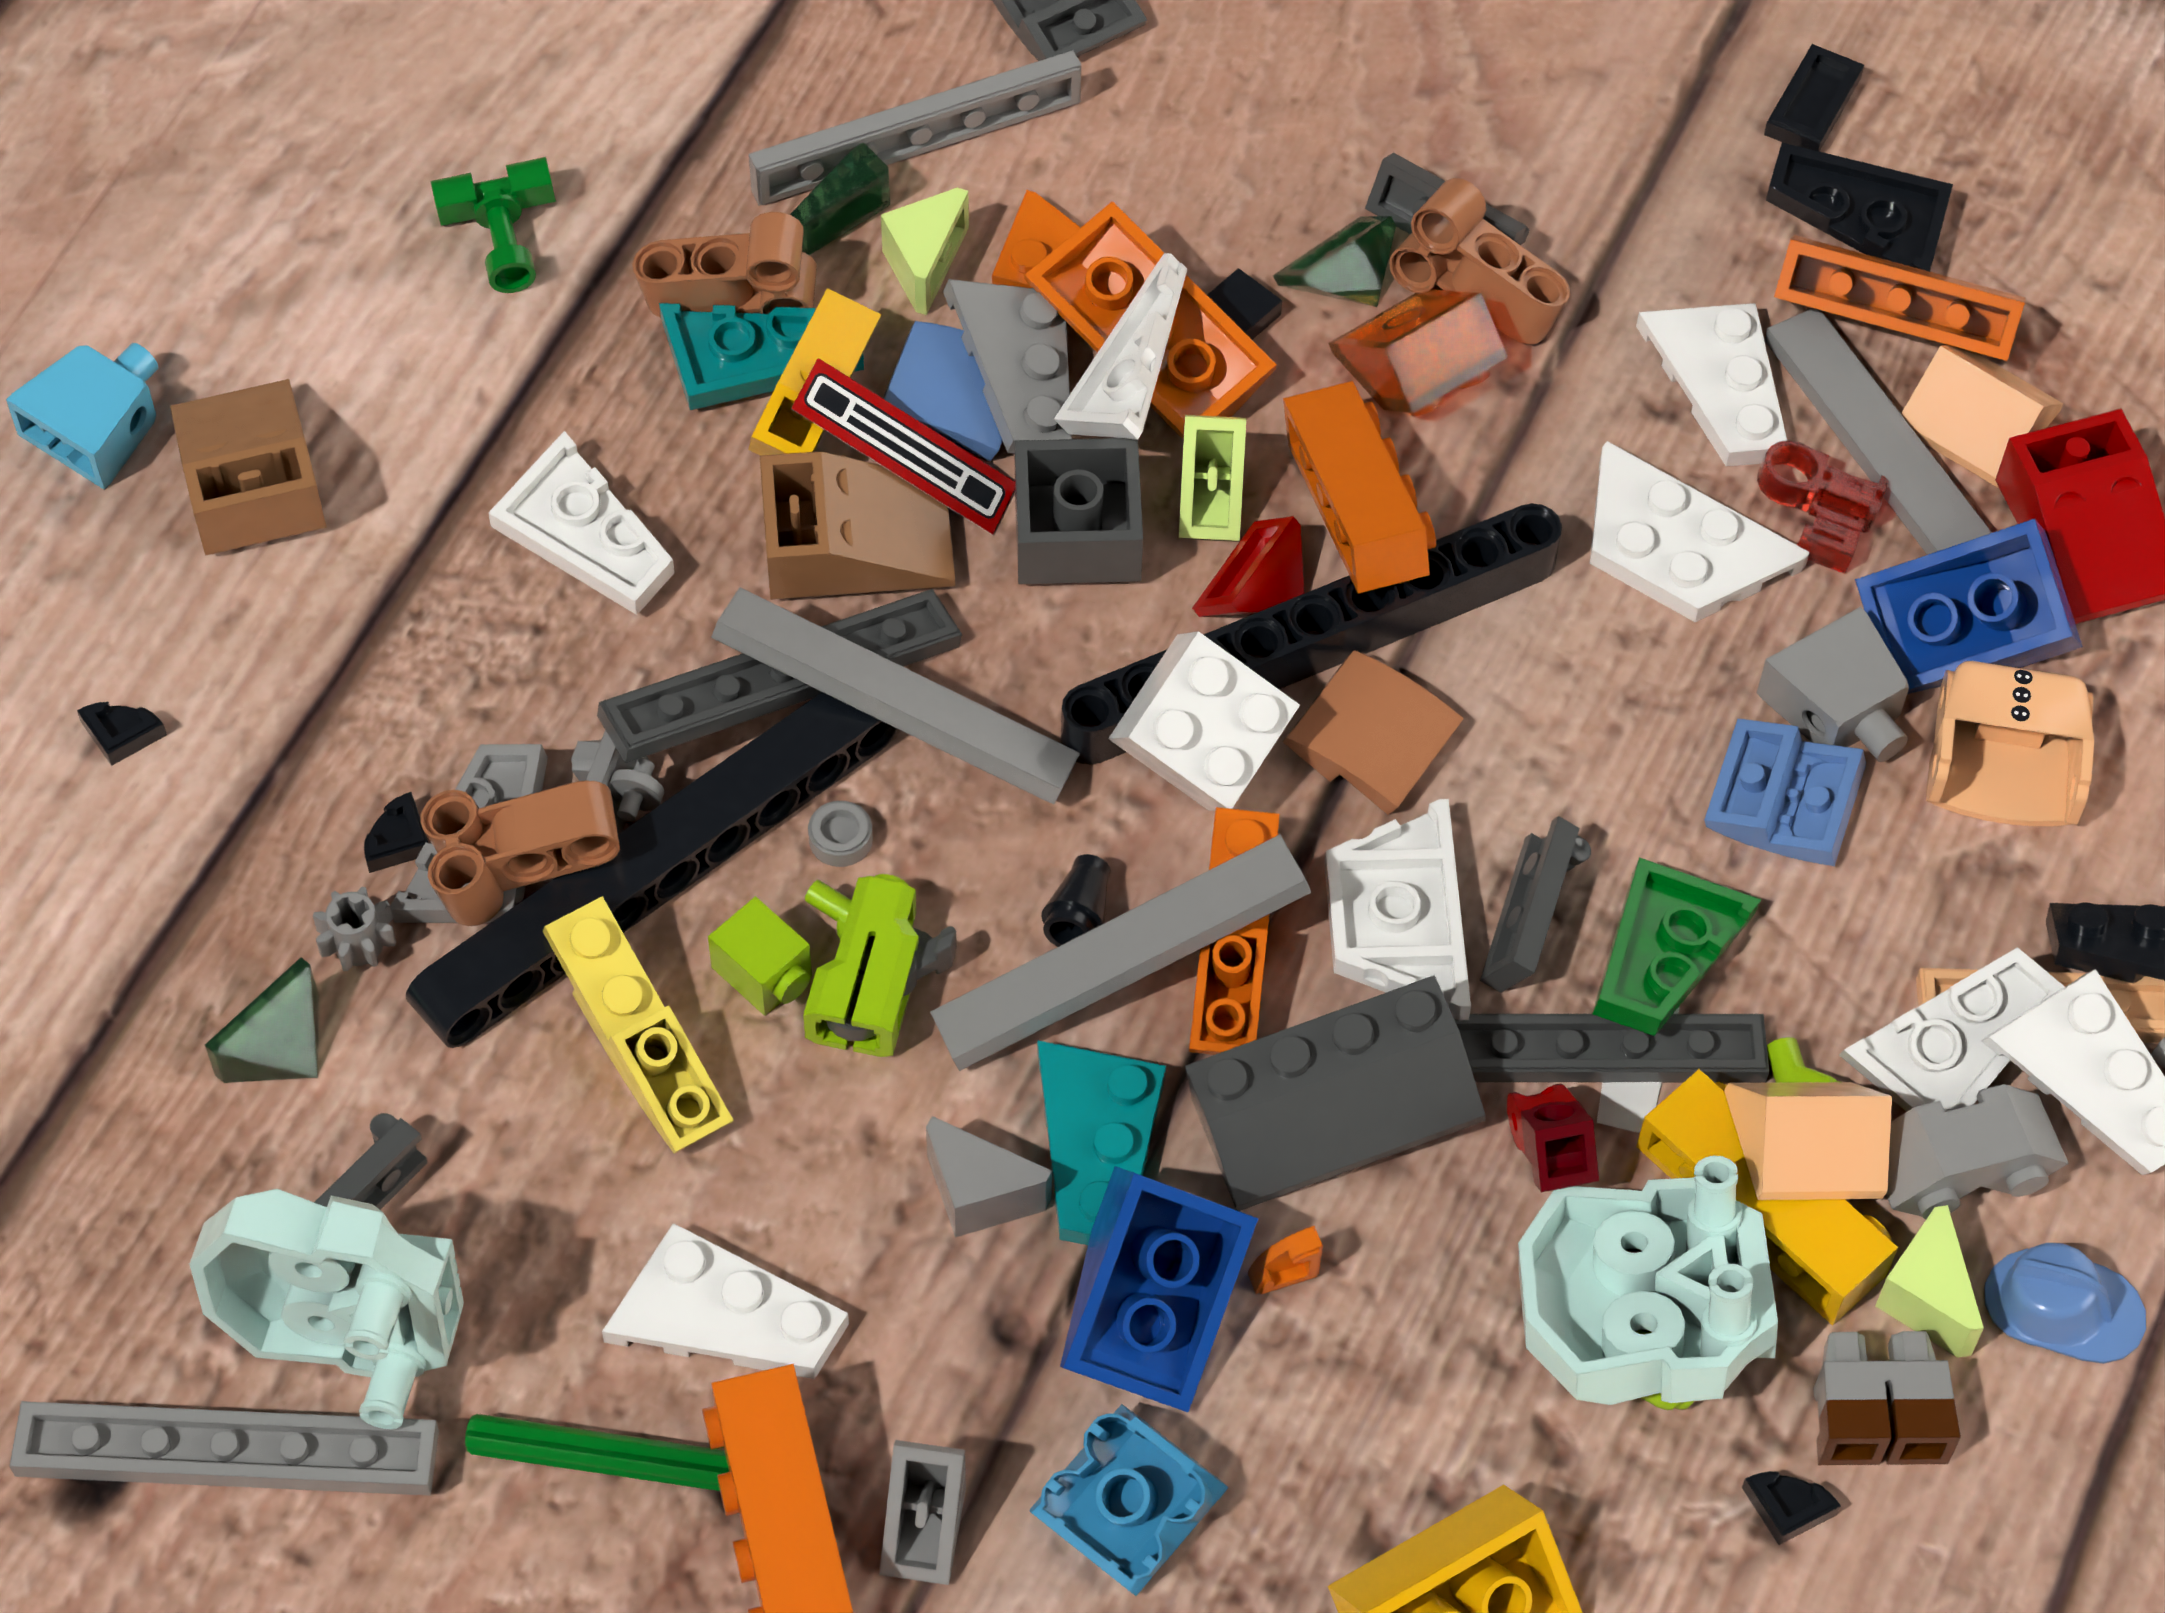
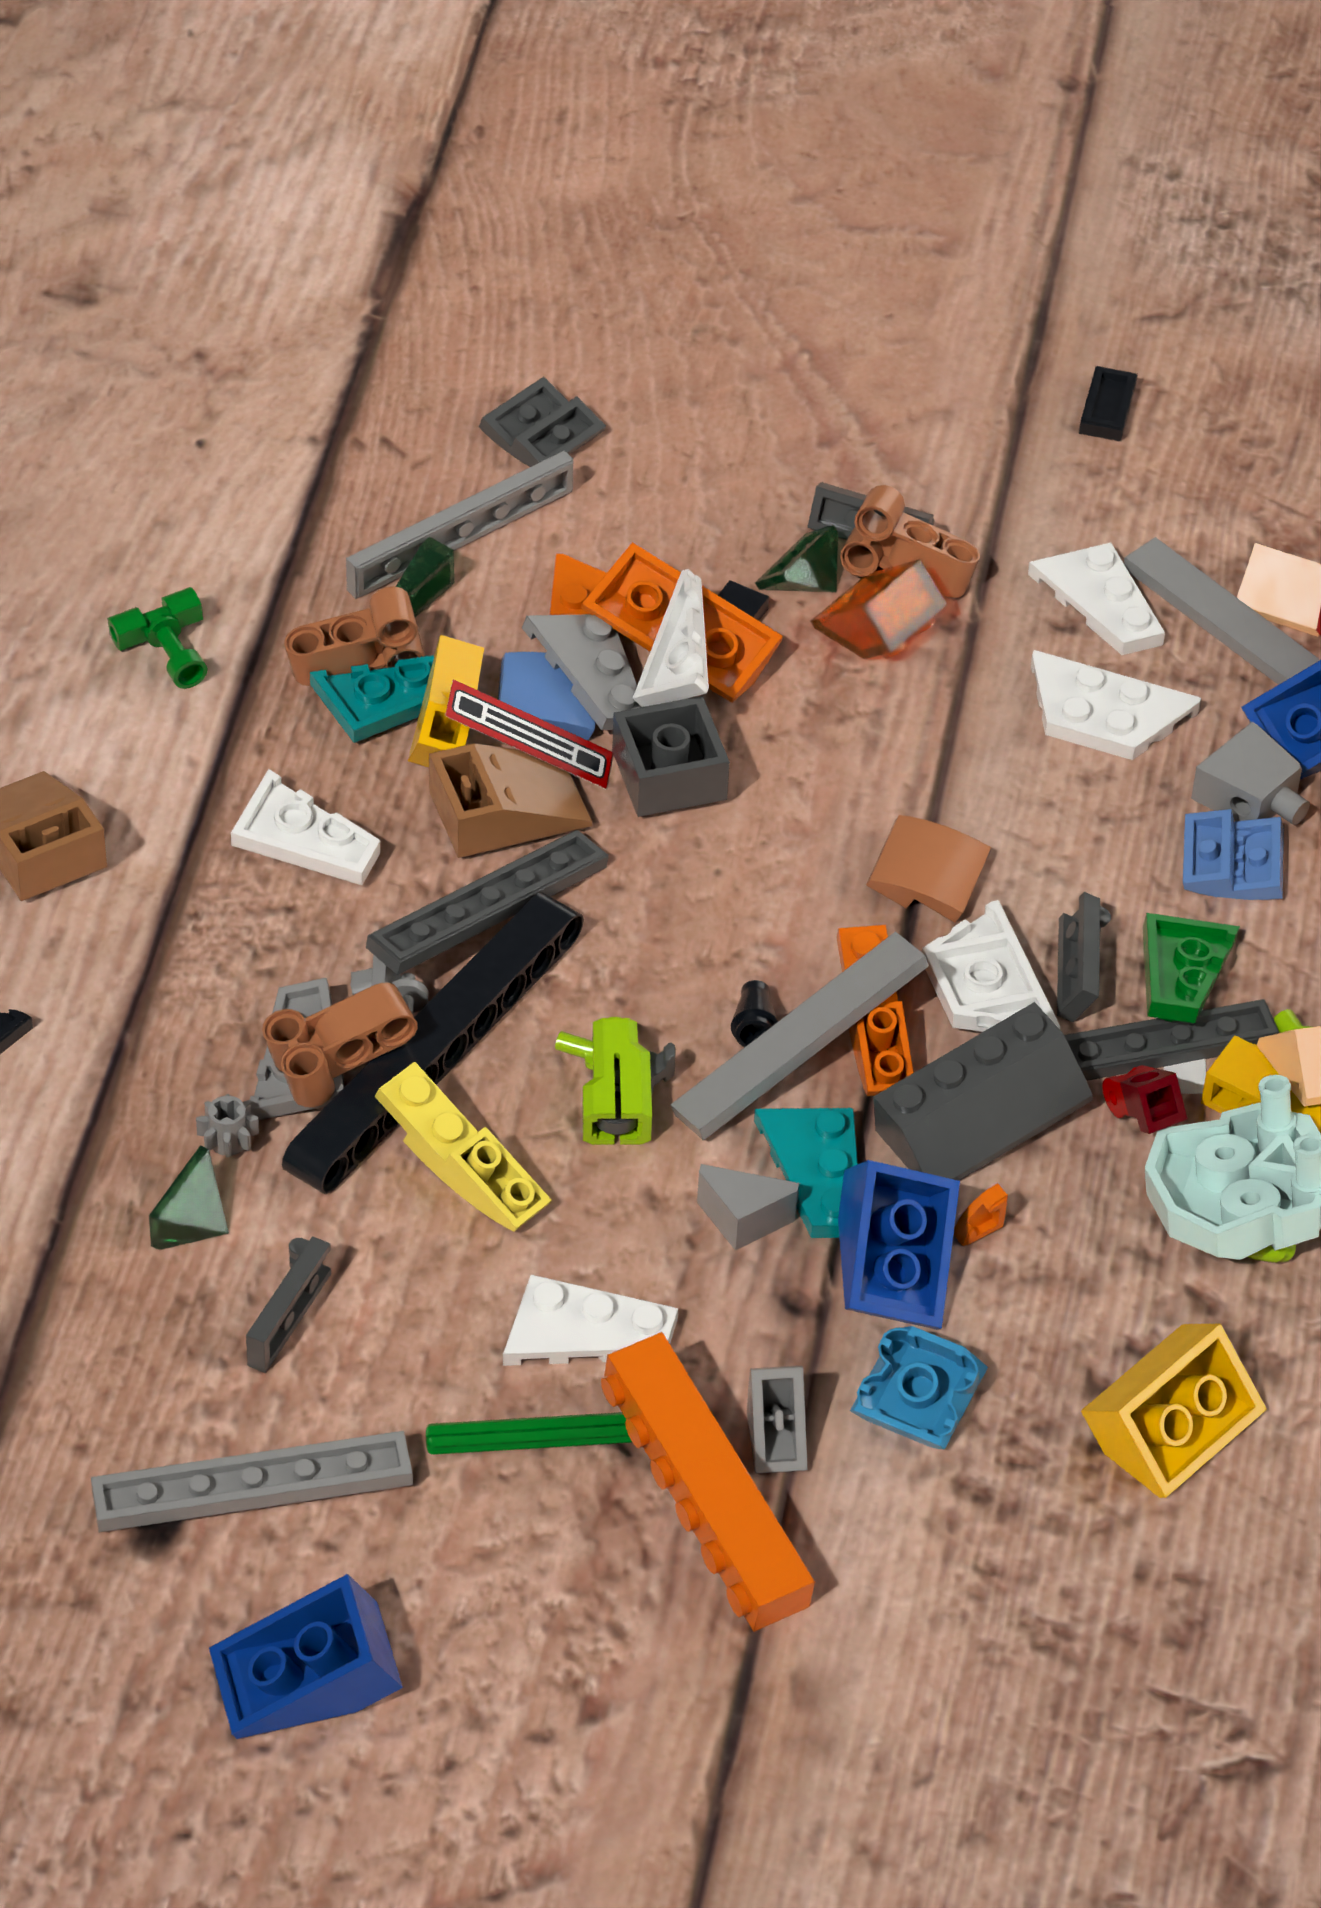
camera: 15 degrees left, 10 degrees down
light aqua brick [189,1189,464,1429] -> none
black tile [364,792,428,873] -> none
lime brick [708,896,812,1016] -> none
light grey tile [711,587,1080,804] -> none
light grey tile [808,801,873,867] -> none
yellowish green slope [881,187,969,315] -> none
black beam [1061,503,1562,765] -> none
white brick [1108,631,1300,811] -> none
yellowish green slope [1179,415,1246,541] -> none
red slope [1192,516,1304,617] -> none
orange brick [1283,381,1436,594] -> none
clear red piece [1757,440,1888,574] -> none
black wing [1766,142,1953,272] -> none
orange brick [1774,235,2026,361] -> none

